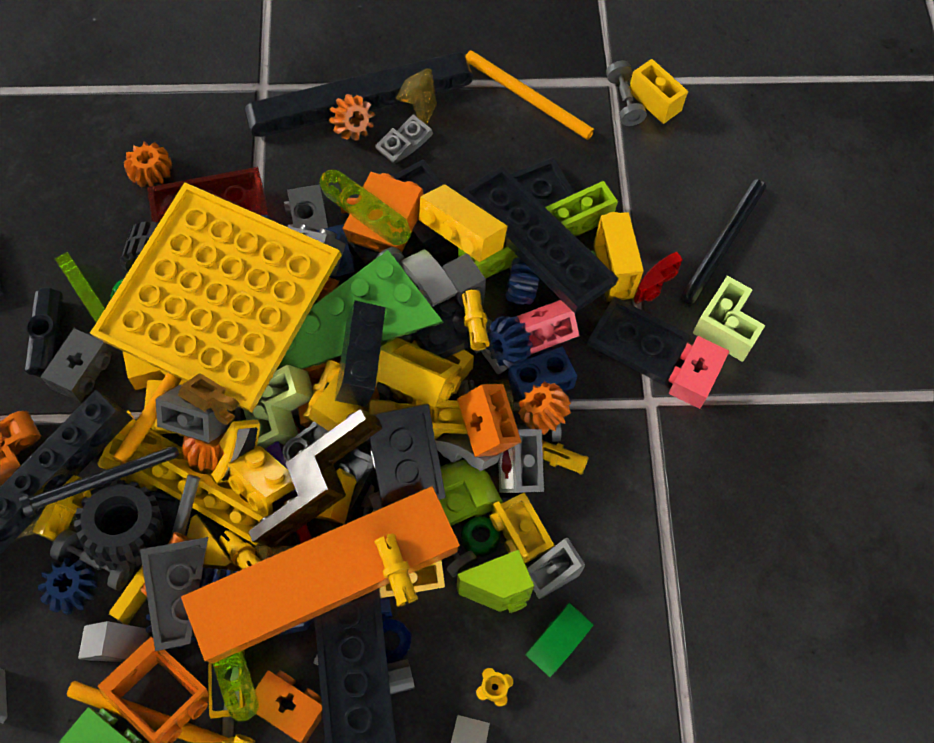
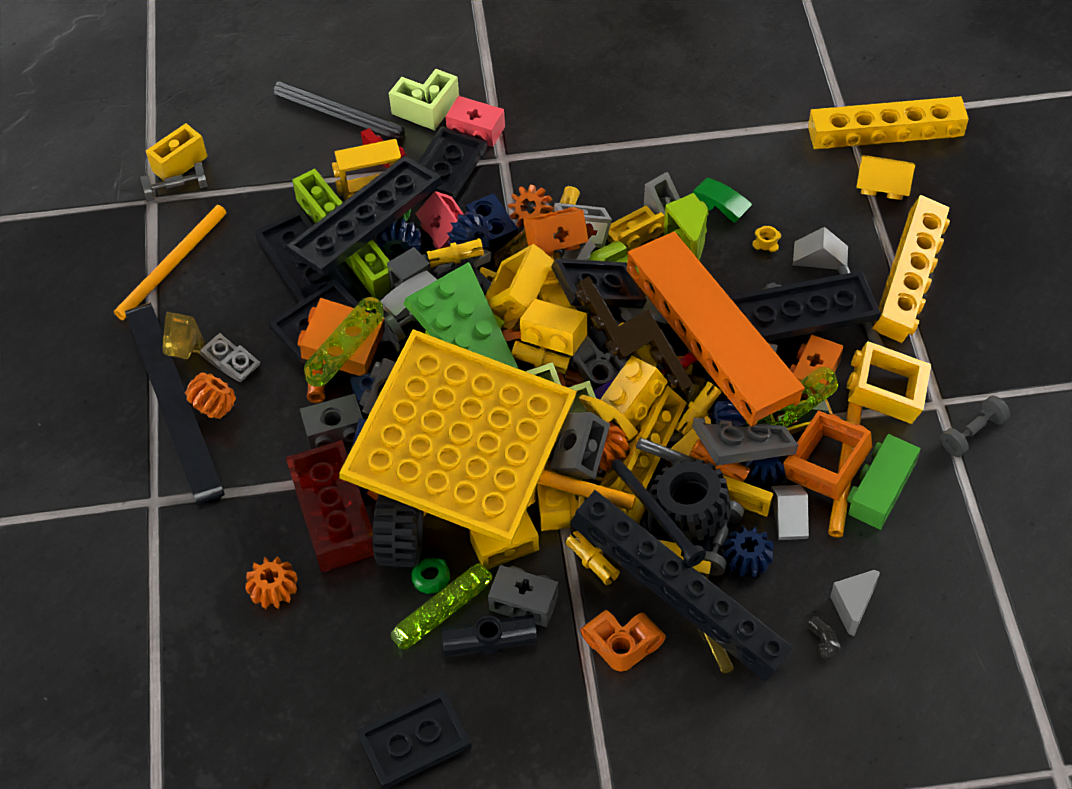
camera: 90 degrees left, 10 degrees down
pearl gold plate [178,373,240,424] -> none
black brick [335,300,386,407] -> none
yellow pin [374,534,418,607] -> none
yellow brick [418,184,507,262] -> none

